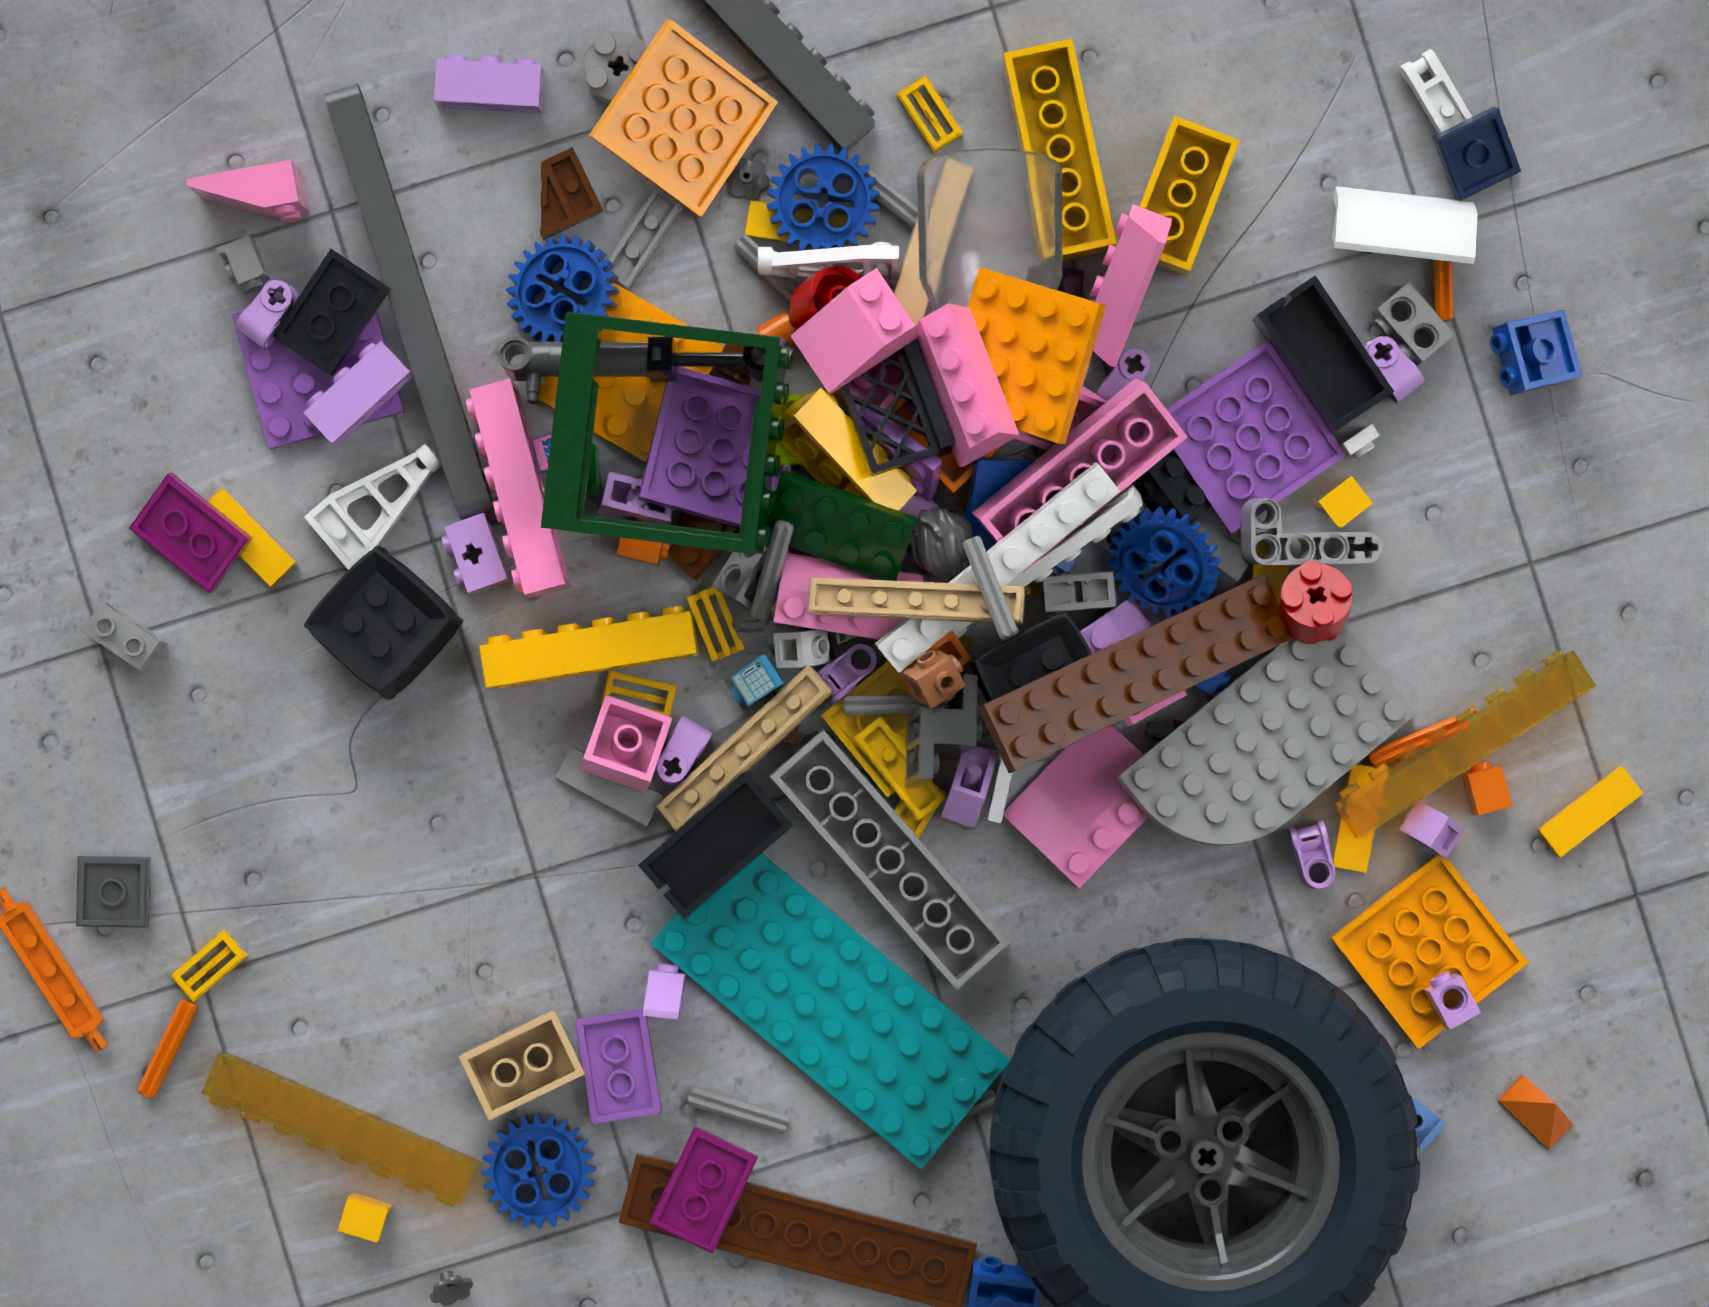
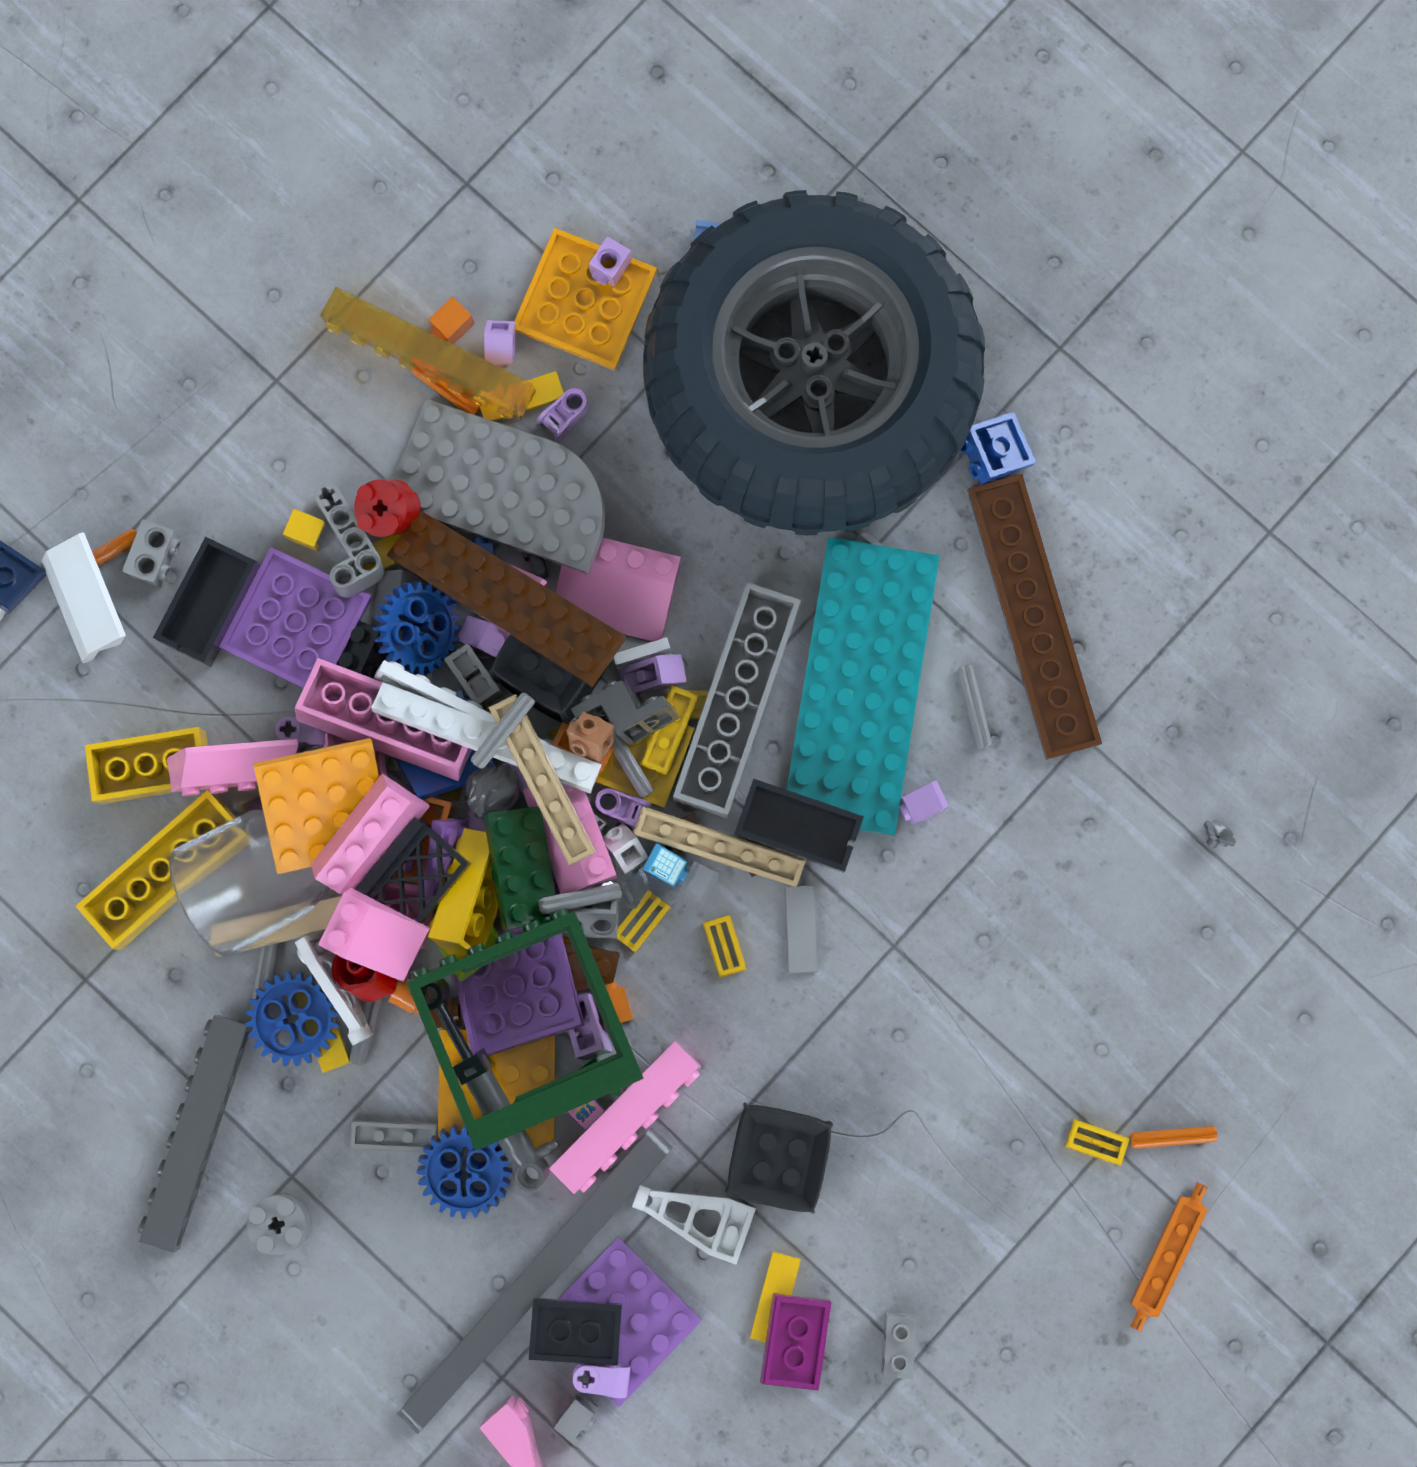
camera: 115 degrees left, 5 degrees down
dark grey plate [76,856,151,928] -> none
clear yellow brick [201,1051,482,1206] -> none
lavender brick [303,341,414,447] -> none
yellow panel [337,1193,393,1242] -> none
lavender brick [434,54,544,113] -> none
lavender brick [442,513,511,595] -> none
tan brick [458,1009,586,1120] -> none
yellow brick [479,606,700,689] -> none
blue gear [481,1112,597,1229] -> none
reddish brown wing [540,147,604,241] -> none
medium lavender plate [575,1008,662,1124] -> none
bright pink brick [580,695,672,793] -> none
light orange plate [589,19,778,217] -> none
magenta tile [649,1126,758,1254] -> none
lavender piece [657,716,713,785] -> none
dark grey plant [726,157,769,201] -> none
yellow tile [896,75,963,154] -> none
white plate [1340,424,1380,458] -> none
lavender piece [1364,336,1425,404] -> none
blue plate [1490,309,1583,396] -> none
orange slope [1498,1075,1573,1150] -> none
yellow tile [1537,766,1643,858] -> none

